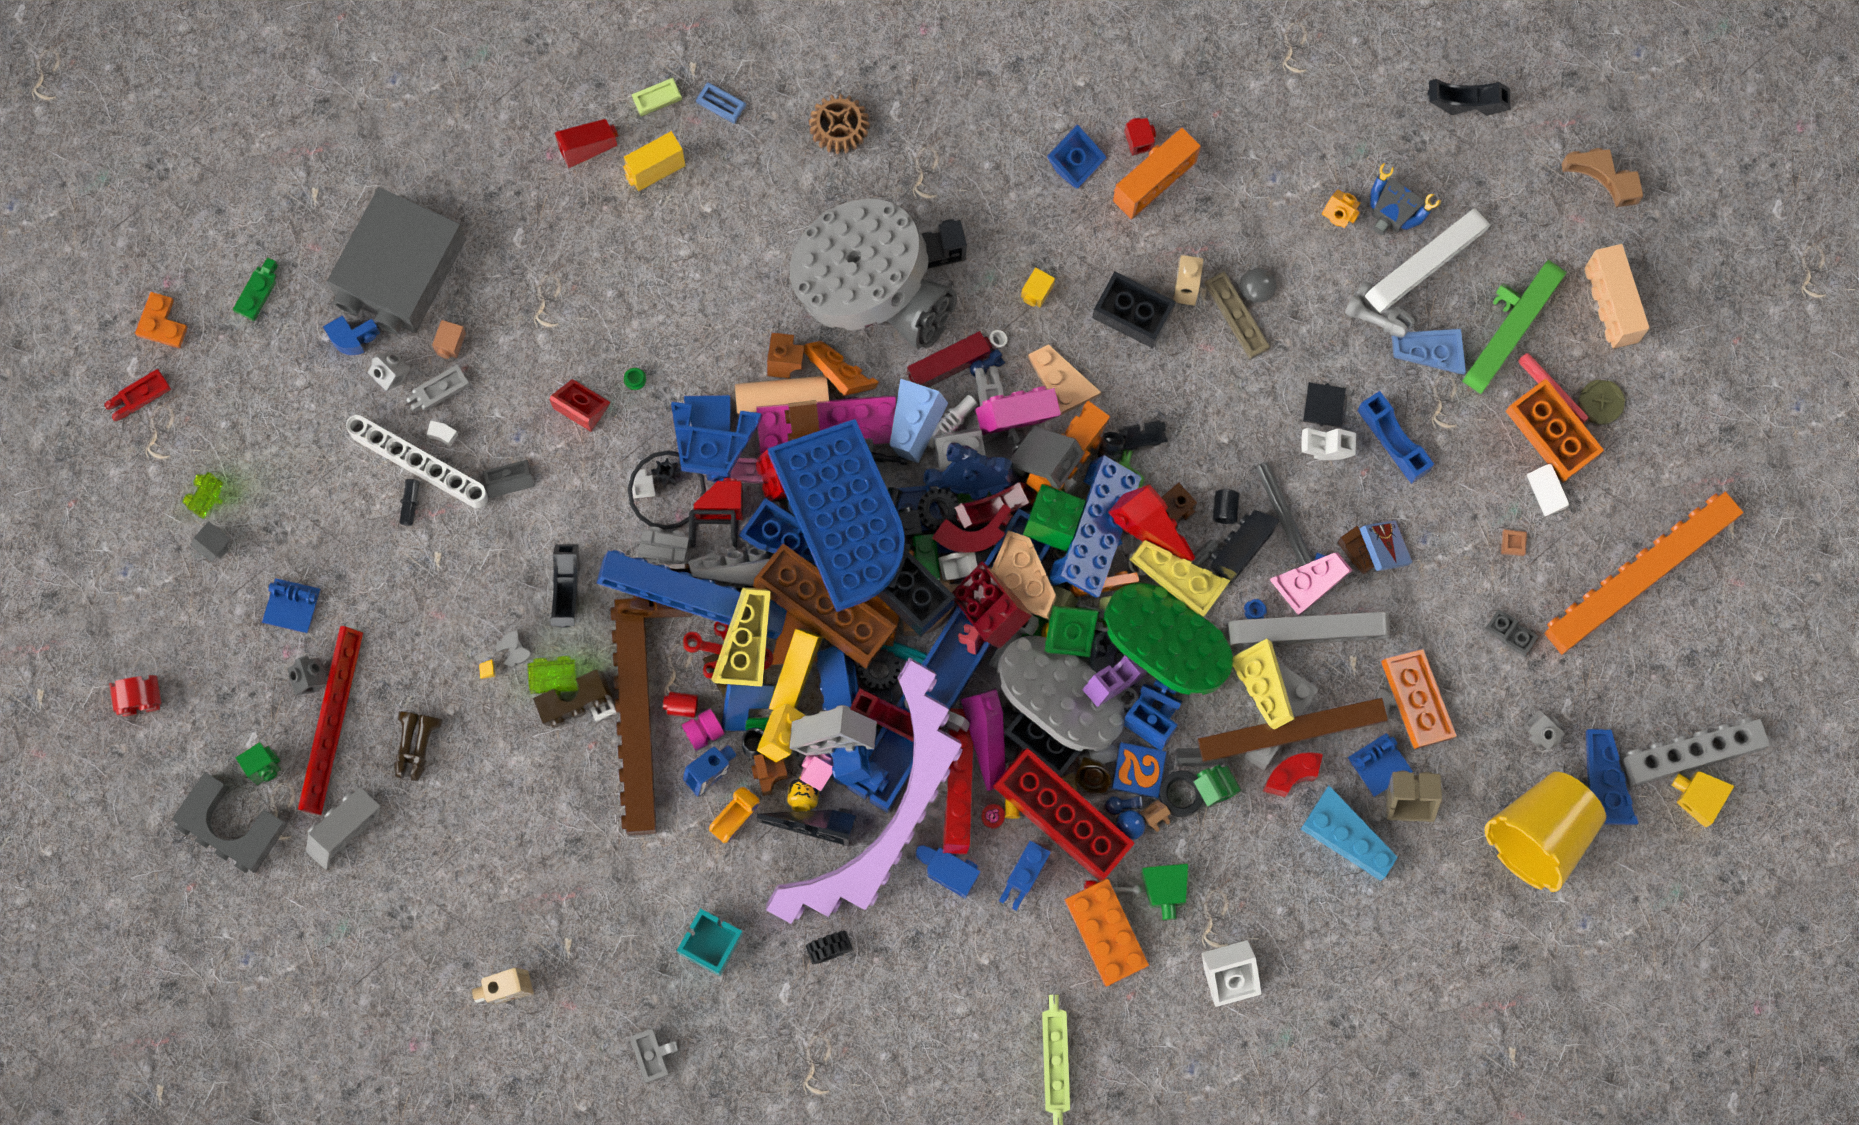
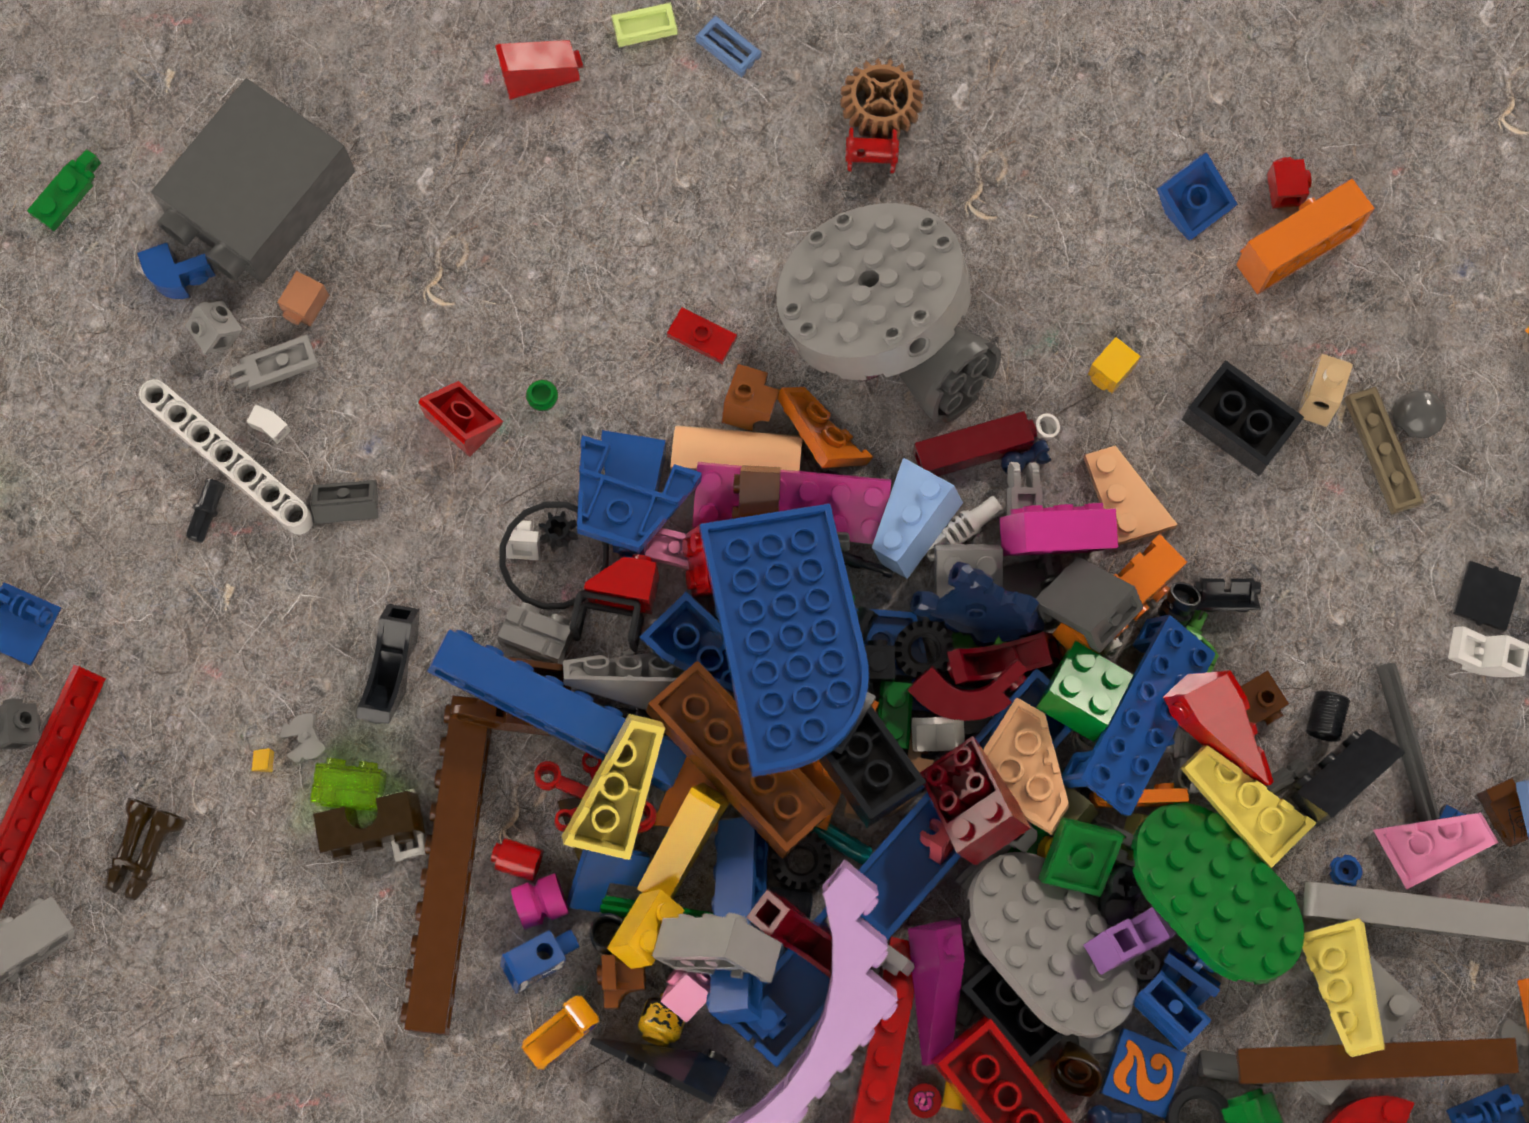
camera: 15 degrees right, 0 degrees up
yellow brick [623,131,686,192] -> none
black brick [922,219,967,269] -> none
none -> red plate [667,307,737,365]
none -> red hose [845,128,899,174]

